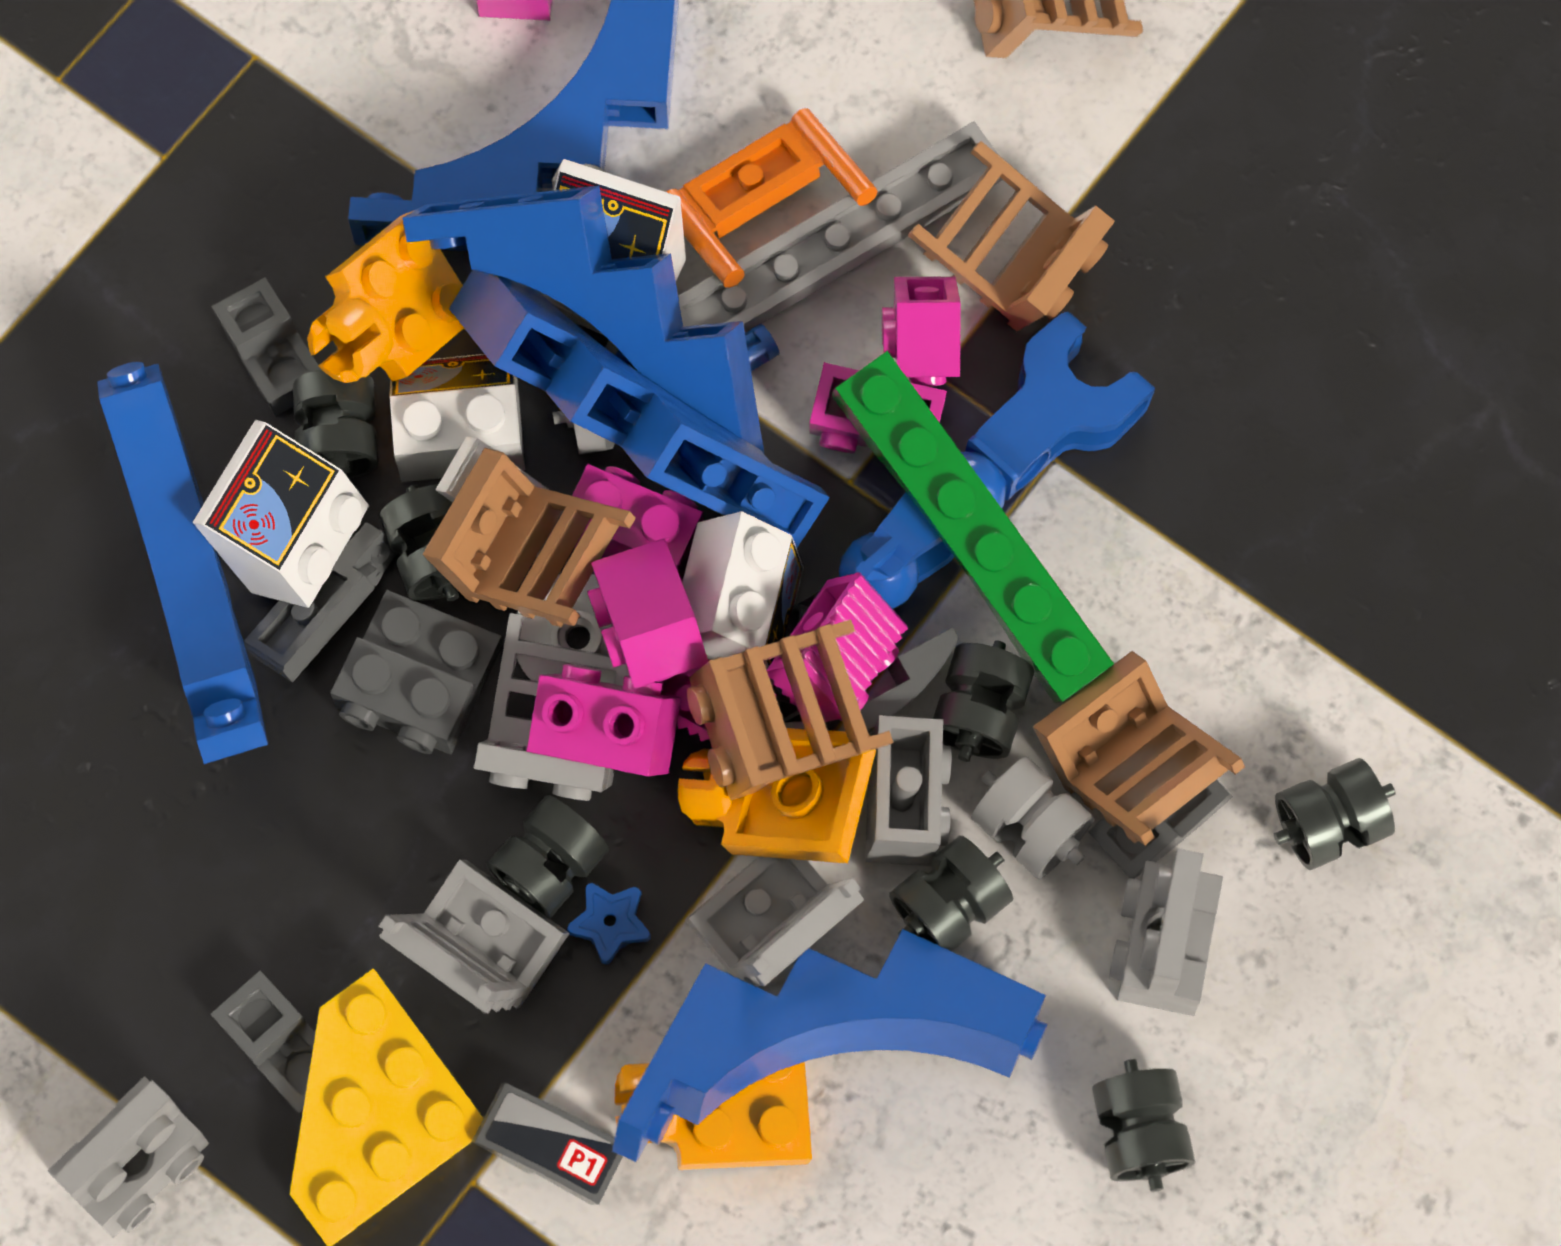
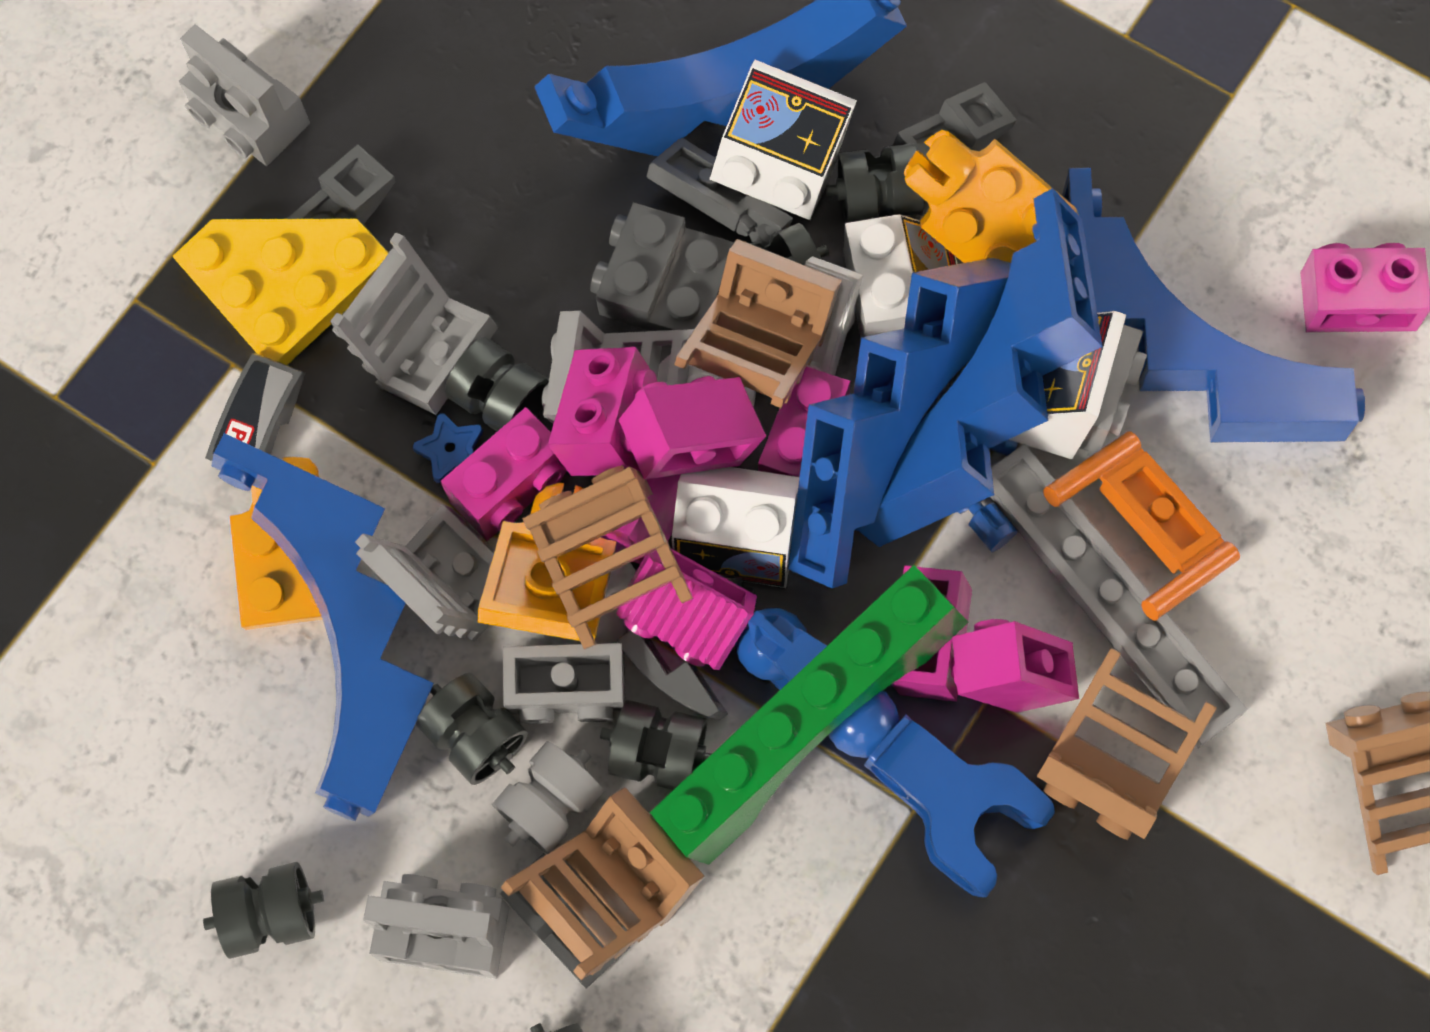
camera: 90 degrees right, 0 degrees up
none -> dark pink brick [441,407,567,541]

